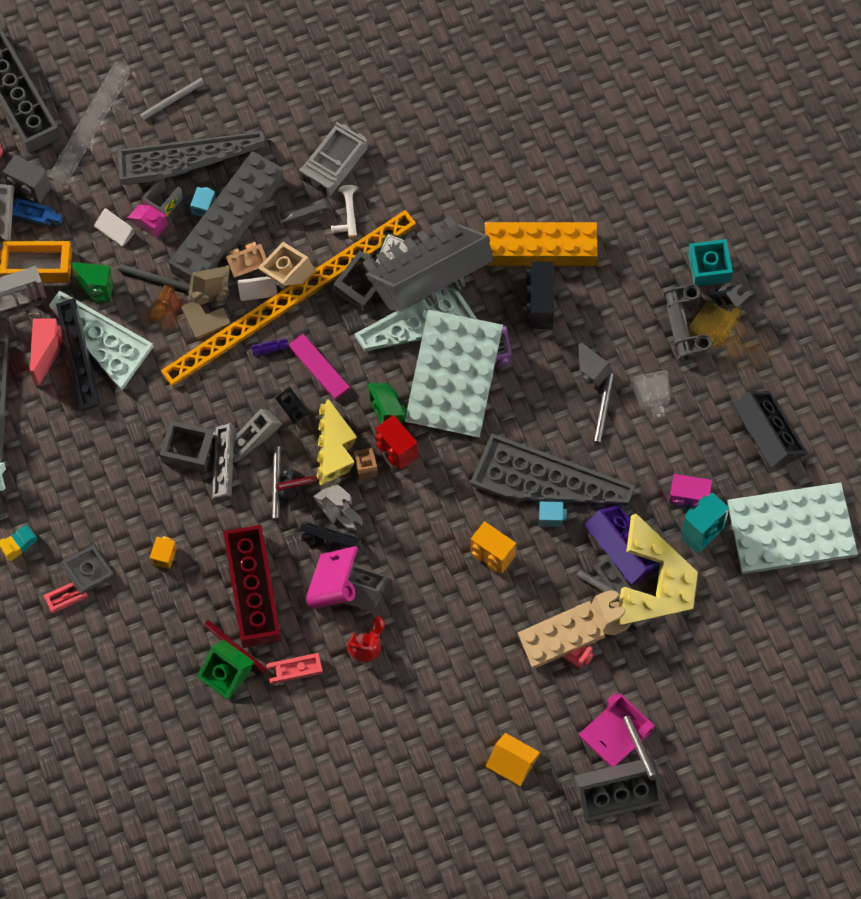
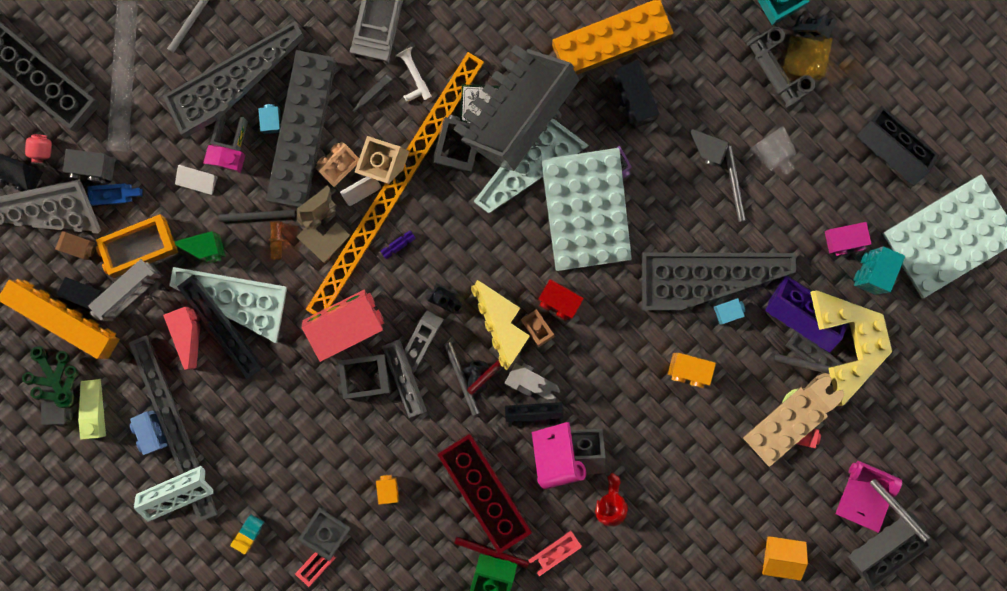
camera: 25 degrees left, 20 degrees up
dark pink tile [288,334,350,400] -> none
green slope [368,383,407,424] -> none
none -> coral brick [302,289,384,362]

